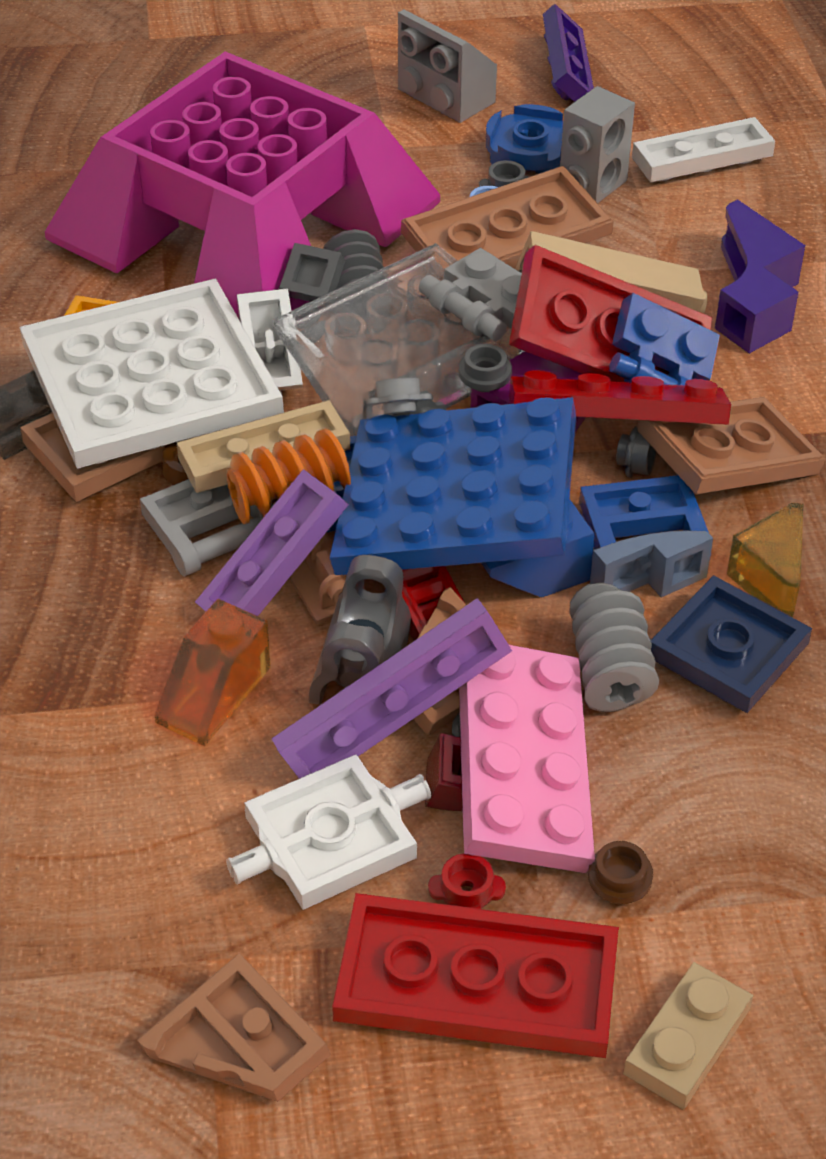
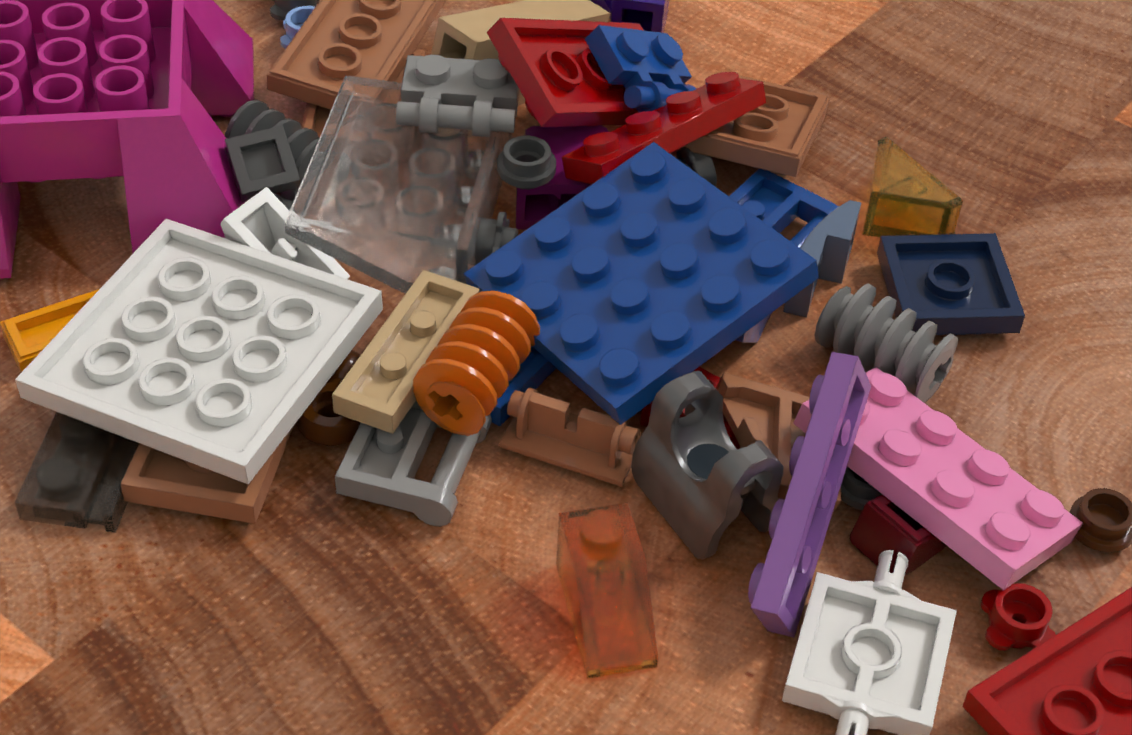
camera: 45 degrees left, 0 degrees up
medium lavender plate [195,469,349,639] -> none
light grey plate [366,378,432,414] -> none

